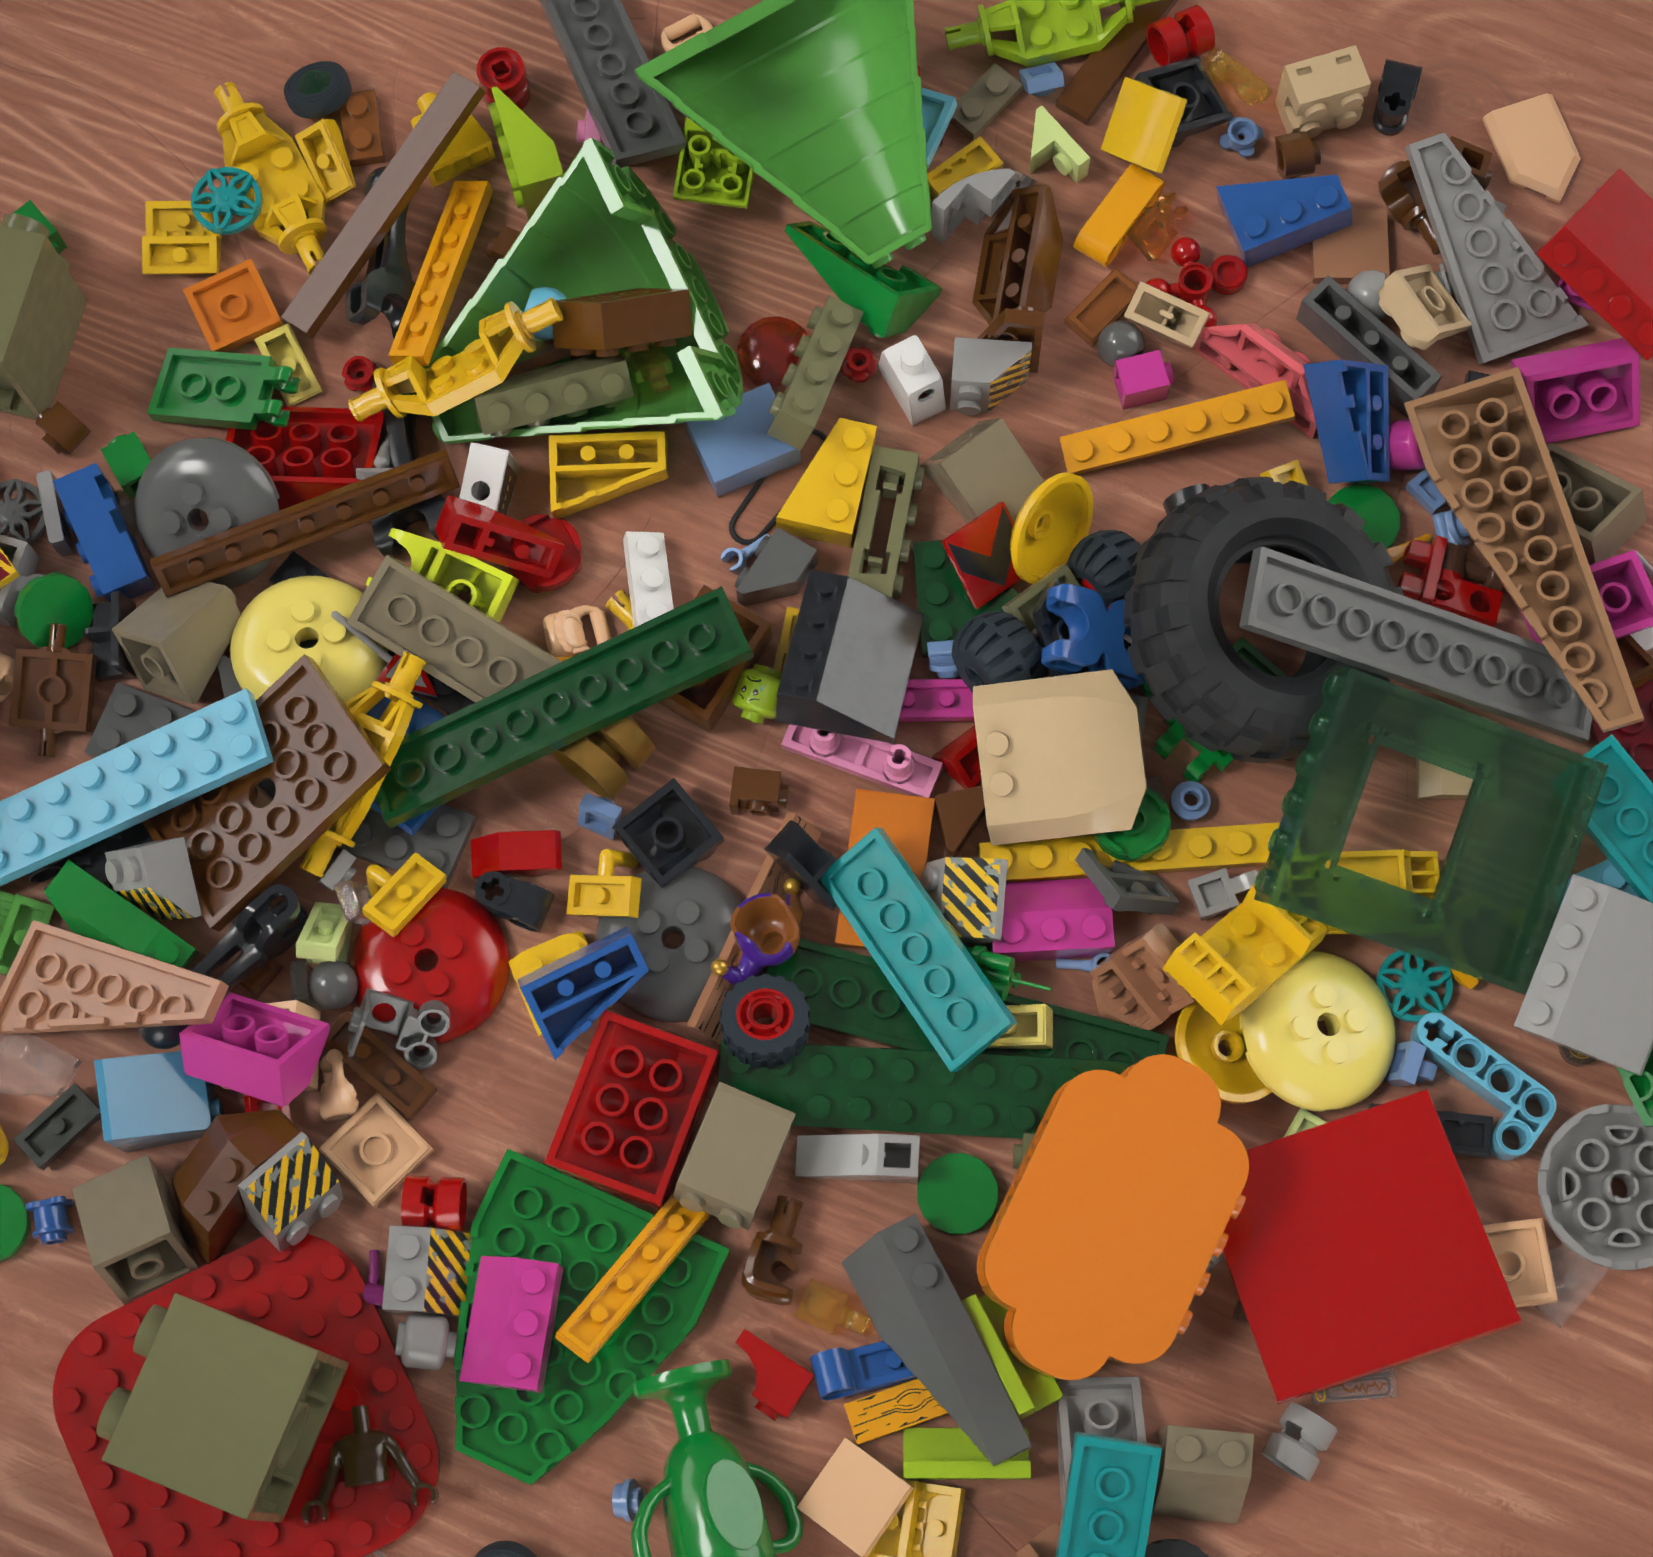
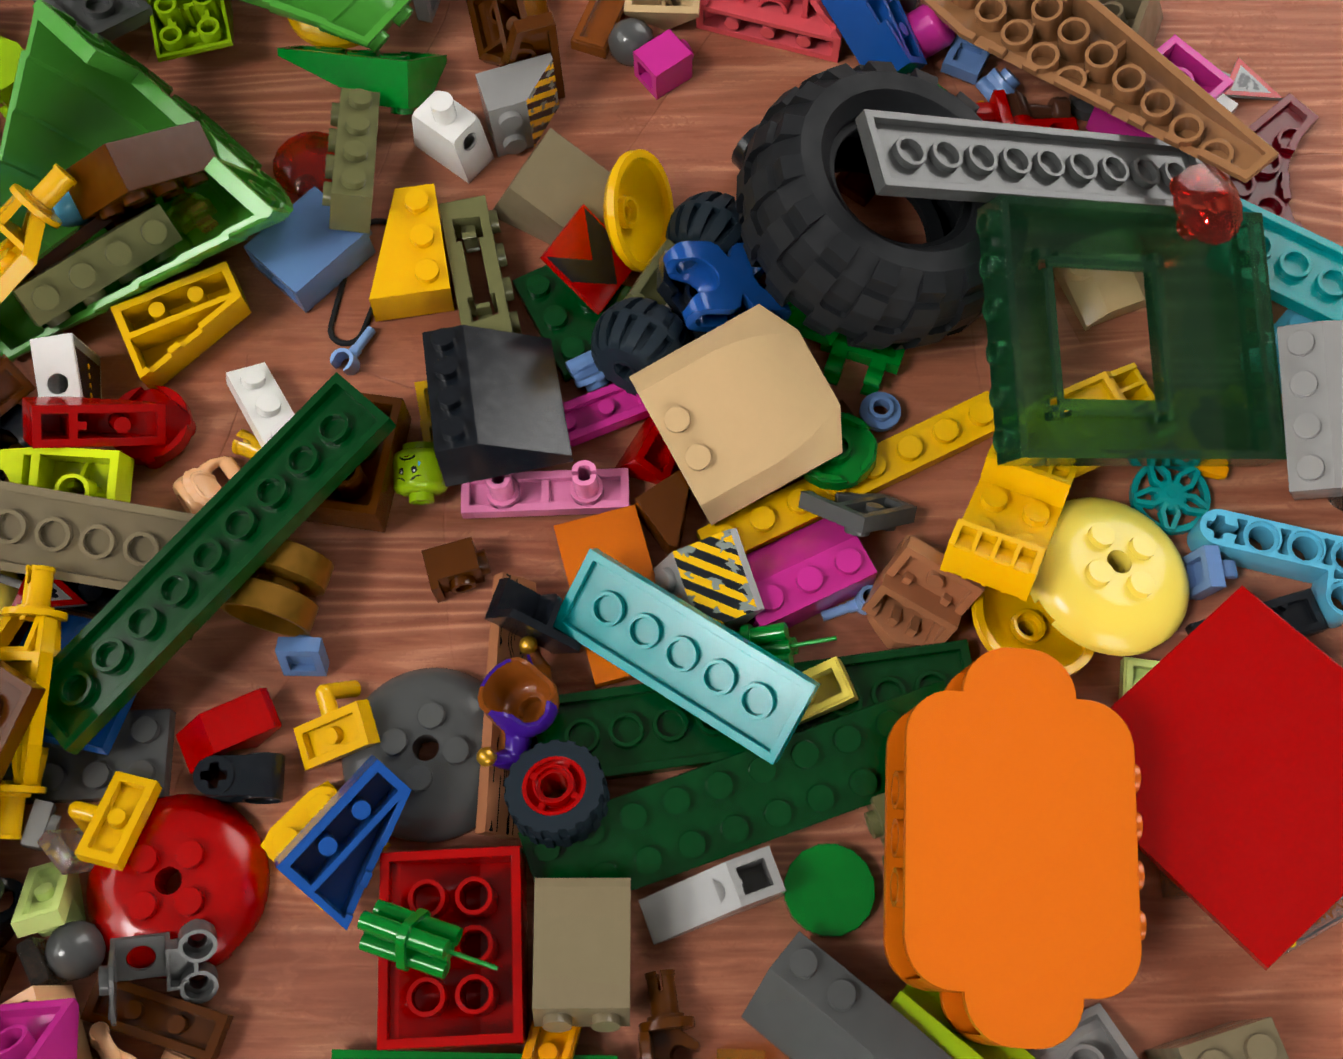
camera: 25 degrees left, 5 degrees down
black slope [612,778,725,889] -> none
dark grey slope [735,527,818,606] -> none
red plate [840,346,878,383] -> none
light orange plate [1059,379,1295,475] -> none
light grey plate [1187,868,1260,921] -> none
light grey wheel [1261,1402,1338,1482] -> none
none -> green piece [357,899,499,979]
none -> clear red dish [1169,163,1243,245]

